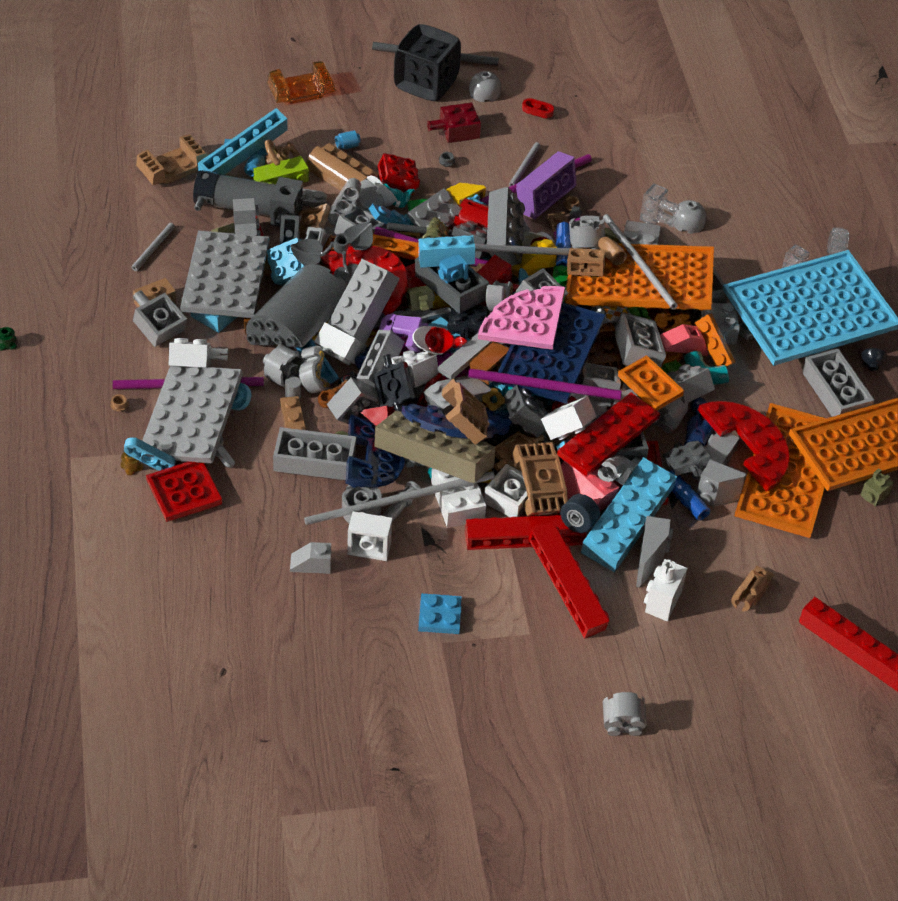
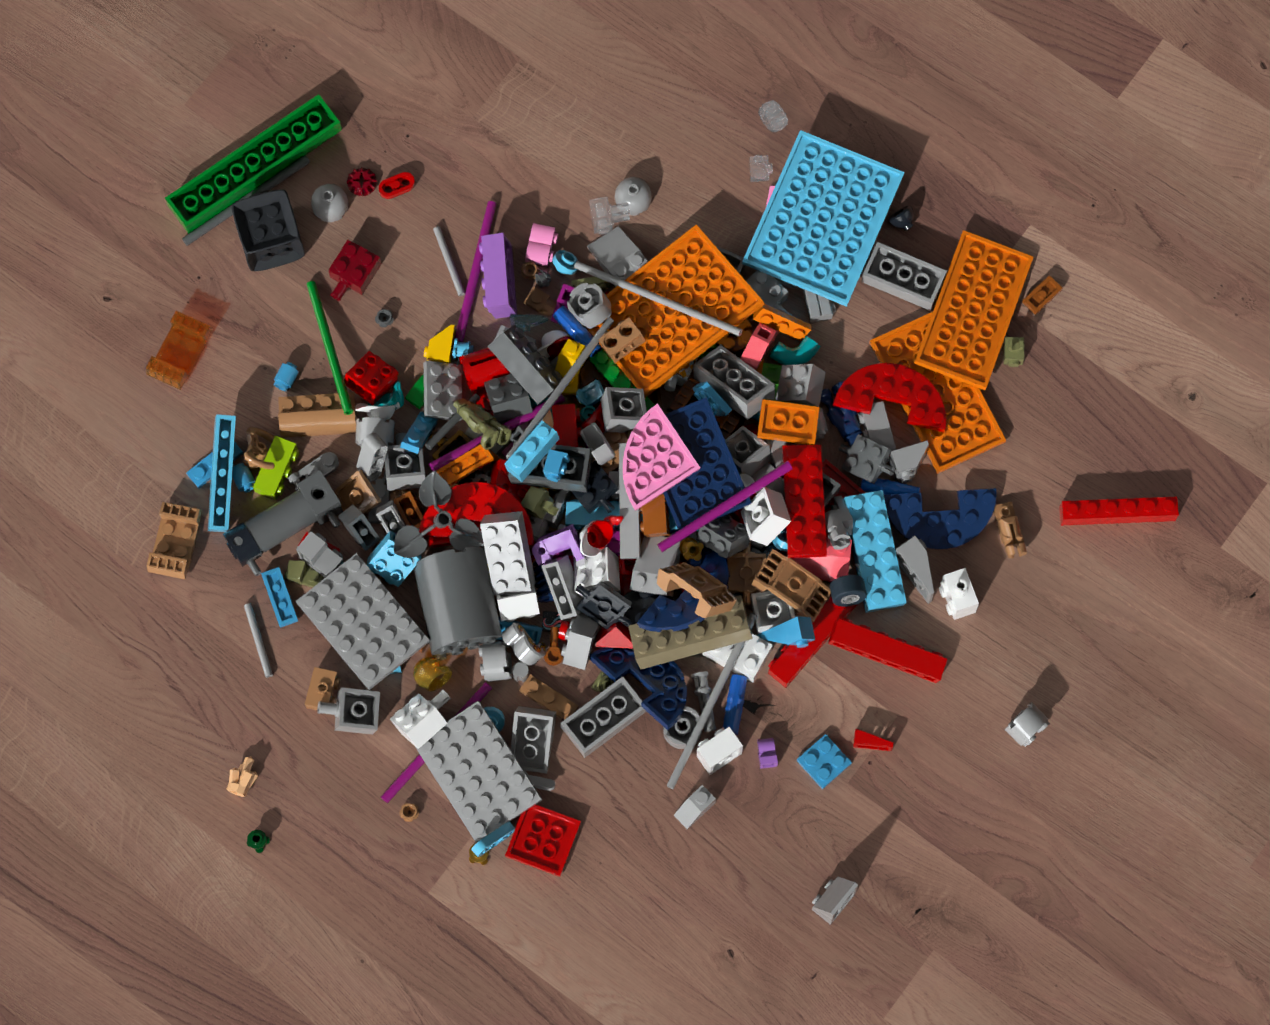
camera: 40 degrees left, 25 degrees up
medium nougat arm [598,237,627,265] -> none
none -> green brick [165,94,342,234]
none -> light nougat rock [226,756,258,797]
none -> dark azure plate [261,567,298,628]
none -> green piece [306,281,353,415]
none -> dark red gear [347,167,377,196]
none -> clear yellow helmet [413,657,452,692]
none -> clear light blue plate [510,314,549,332]
none -> light grey slope [510,706,557,773]
none -> bright pink brick [525,223,558,267]
none -> medium azure plate [552,250,579,275]
none -> dark azure plate [692,381,732,417]
none -> blue axle [723,674,747,735]
none -> dark azure slope [757,616,815,648]
none -> medium lavender leg [757,738,778,769]
none -> light grey brick [803,289,836,323]
none -> light grey slope [812,877,858,925]
none -> red slope [853,729,893,751]
none -> dark blue plate [884,488,996,549]

